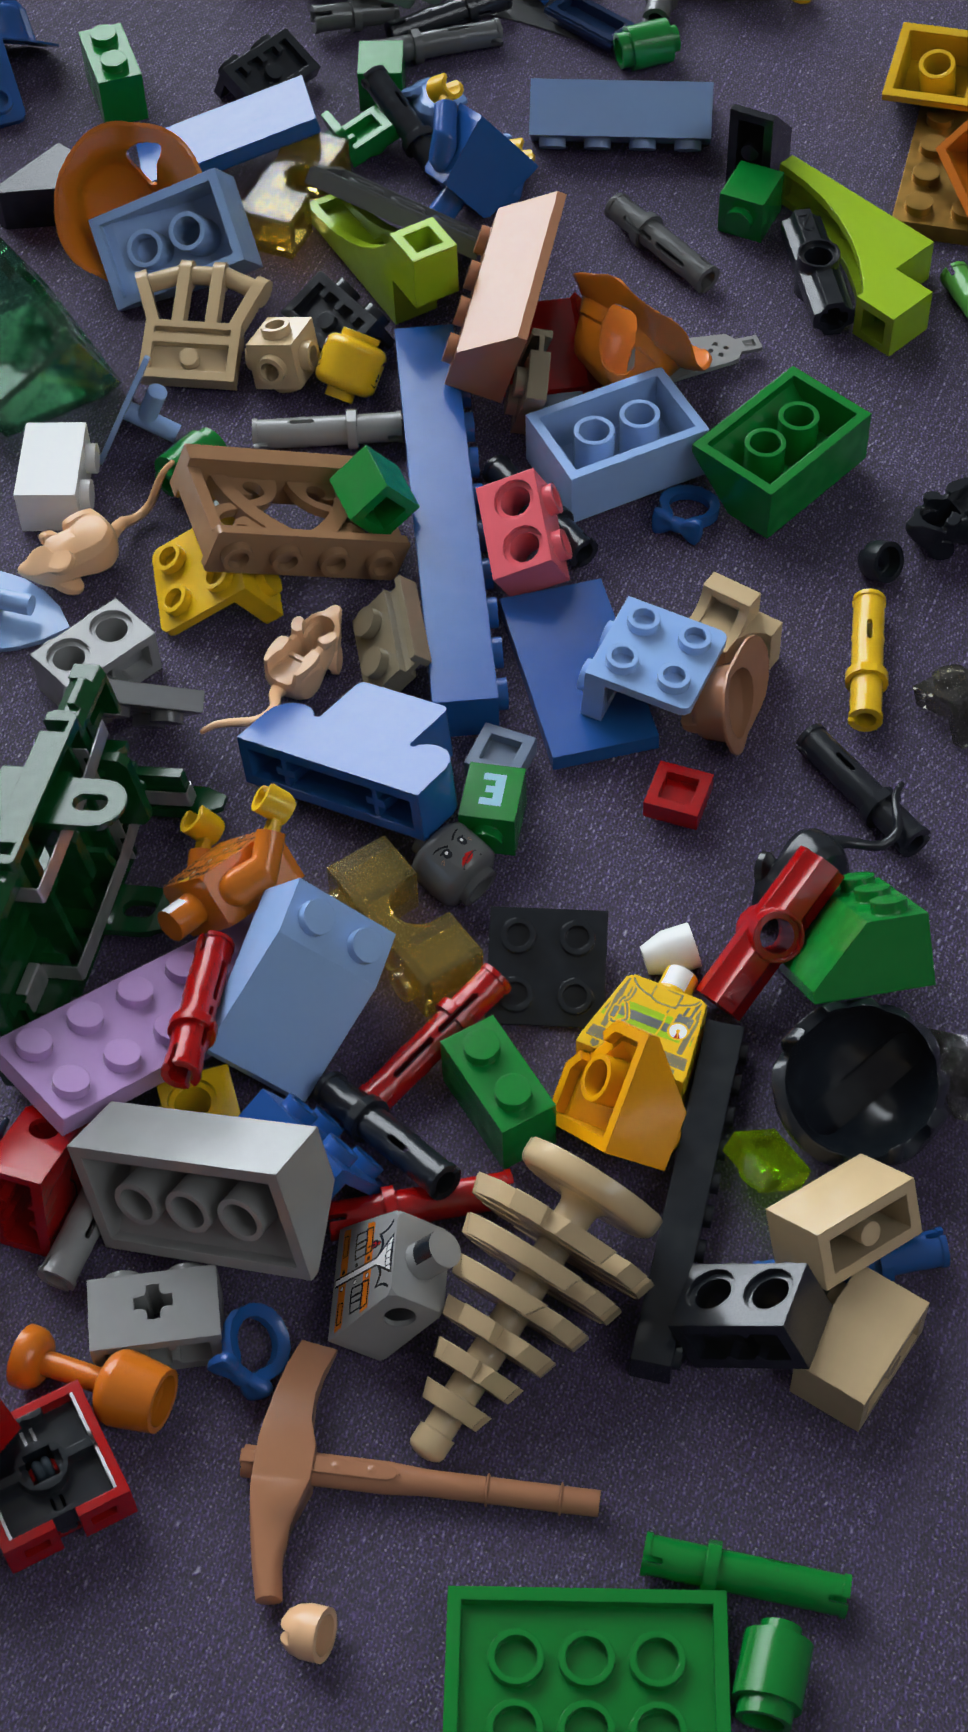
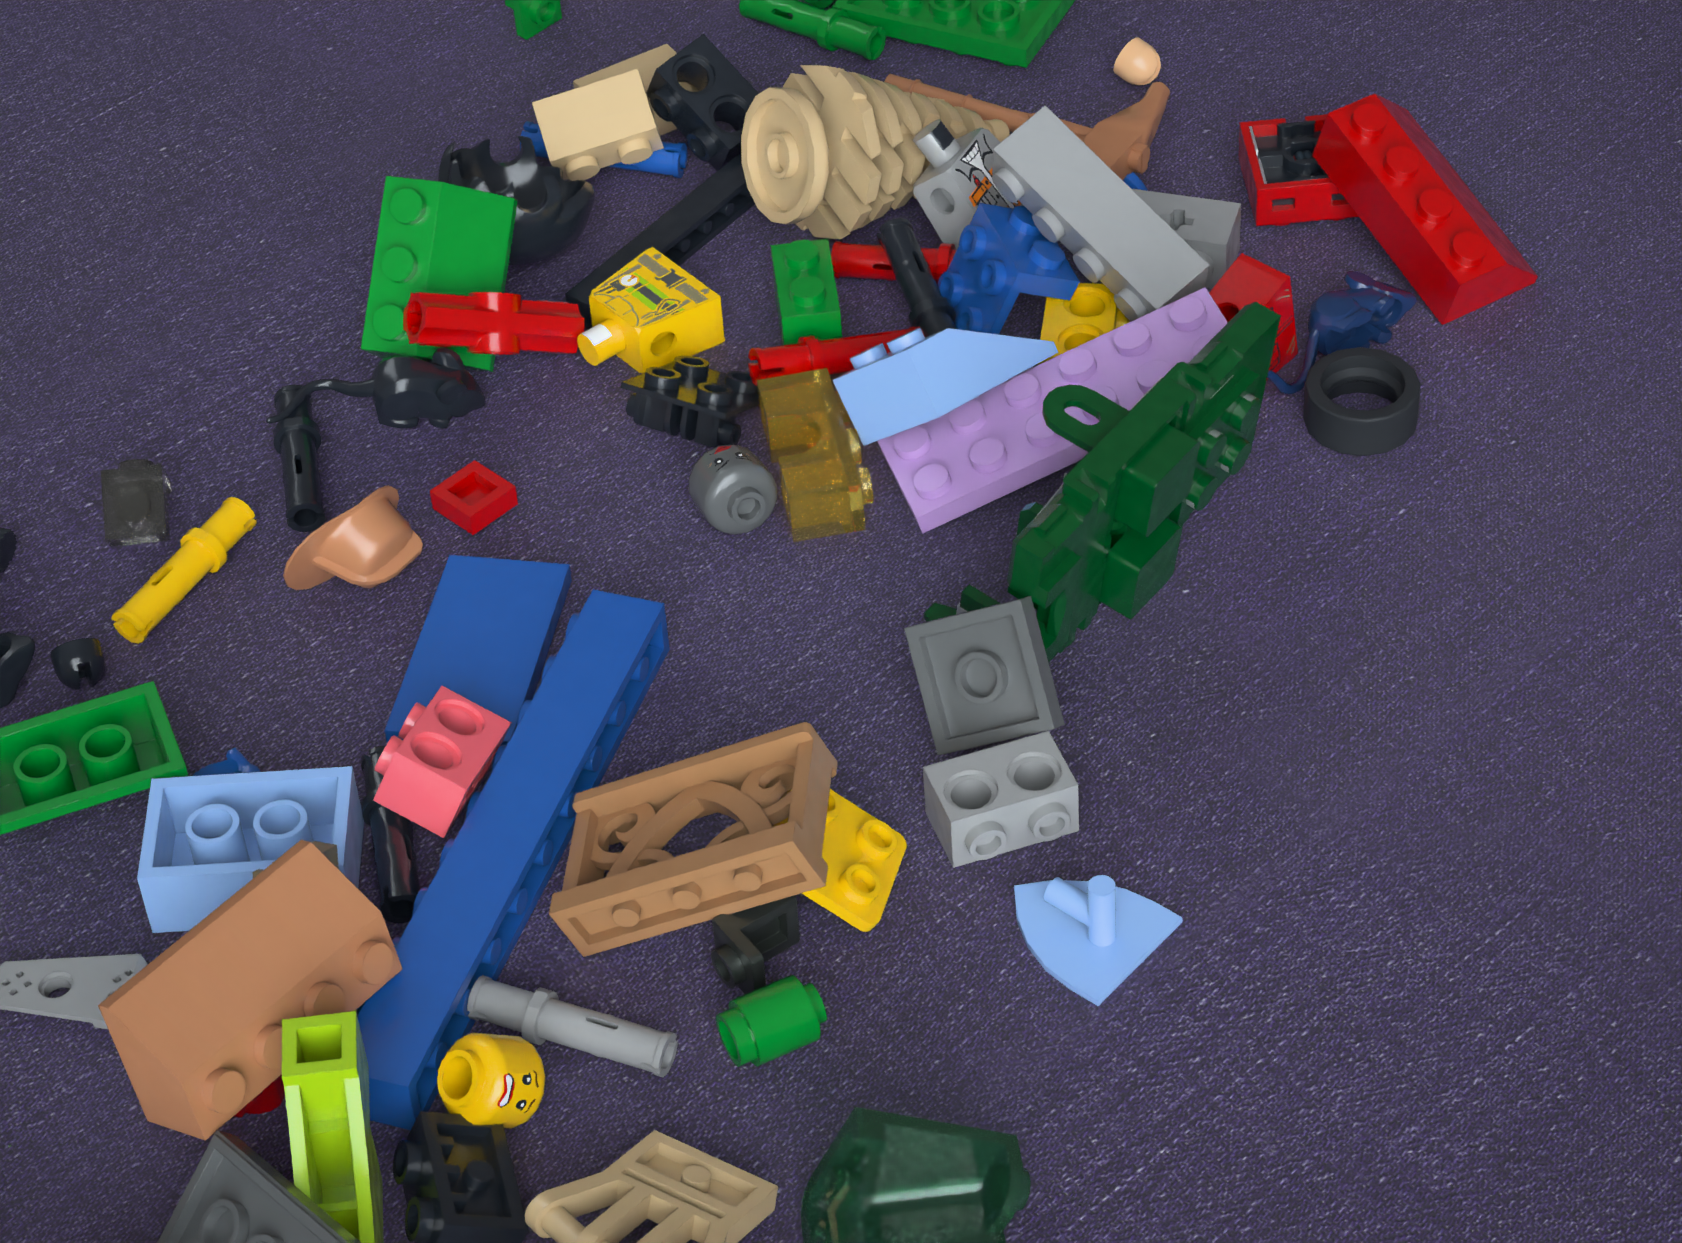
camera: 155 degrees left, 10 degrees down
orange piece [6,1324,178,1434] -> none
white brick [13,422,100,531] -> none
light nougat animal [18,460,175,596] -> none
light blue shield [100,355,181,465] -> none
orange torso [157,784,305,941] -> none
red pin [161,930,235,1089] -> none
light nougat animal [200,605,343,734] -> none
brick [237,682,457,841] -> none
tan brick [245,317,320,393] -> none
green brick [329,445,420,534] -> none
dark tan plate [352,575,432,692] -> none
green brick [458,762,527,856] -> none
sand blue plate [464,722,537,777] -> none
light orange slope [552,1019,687,1171] -> none
orange piece [573,272,712,386] -> none
light blue bracket [577,596,727,721] -> none
white hose [640,922,702,975] -> none
tan brick [690,572,783,670] -> none
clear neon green plate [723,1129,812,1193] -> none

